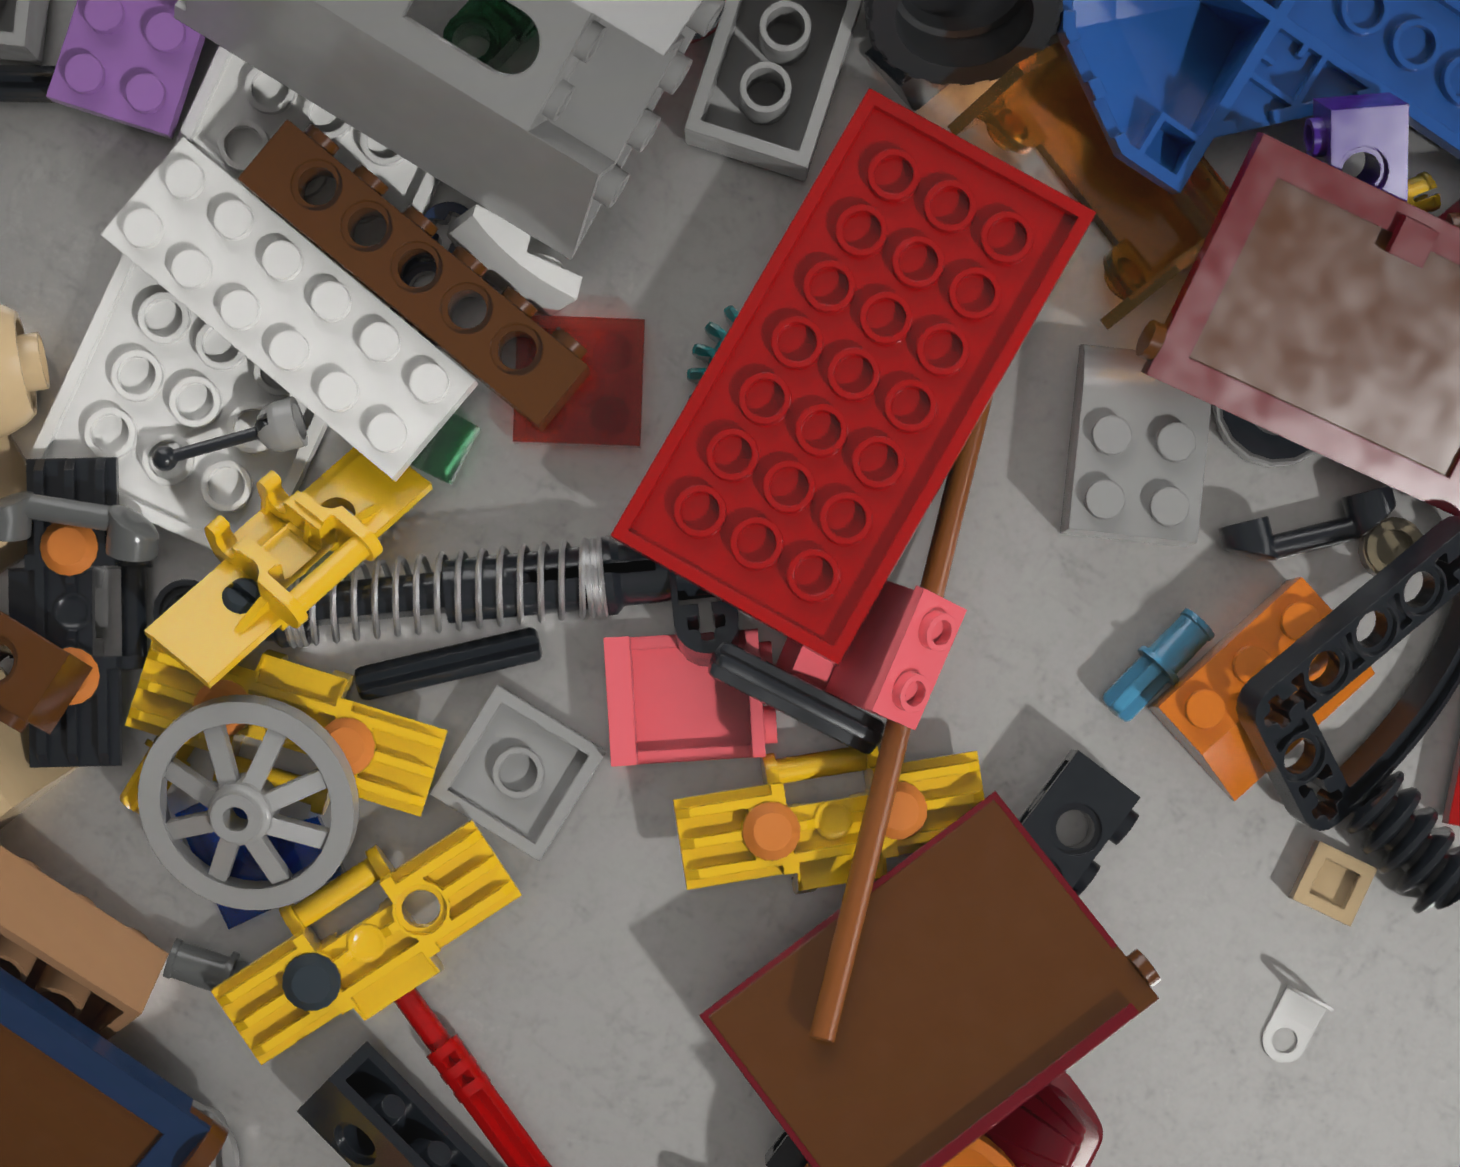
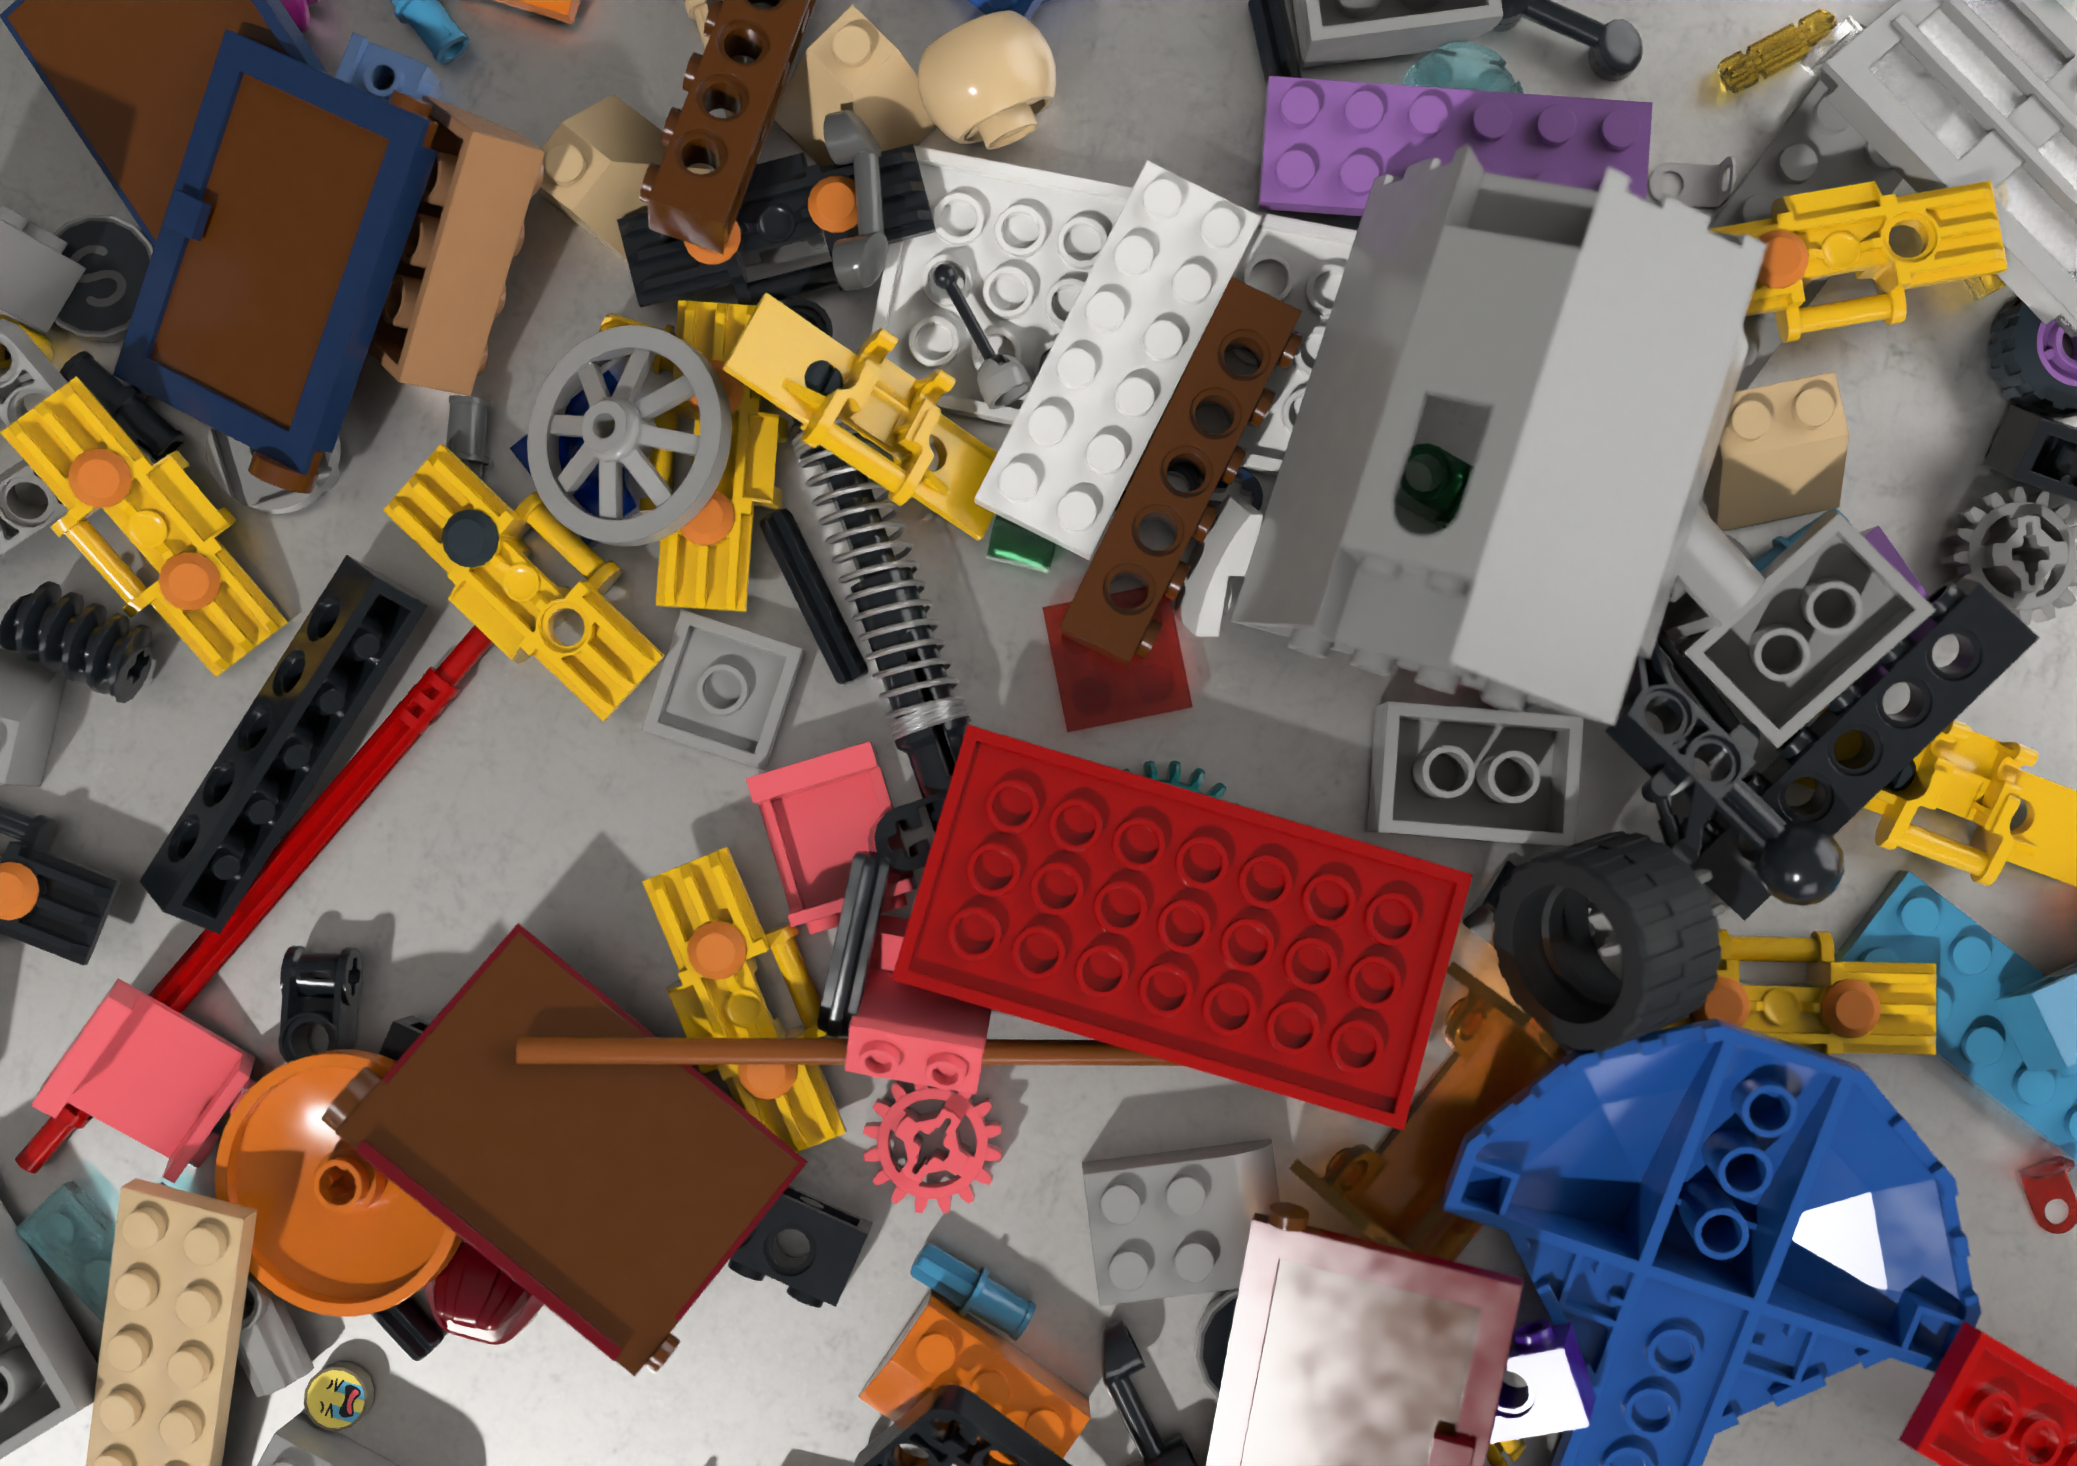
camera: 80 degrees right, 0 degrees up
none -> coral gear [863,1080,1002,1213]

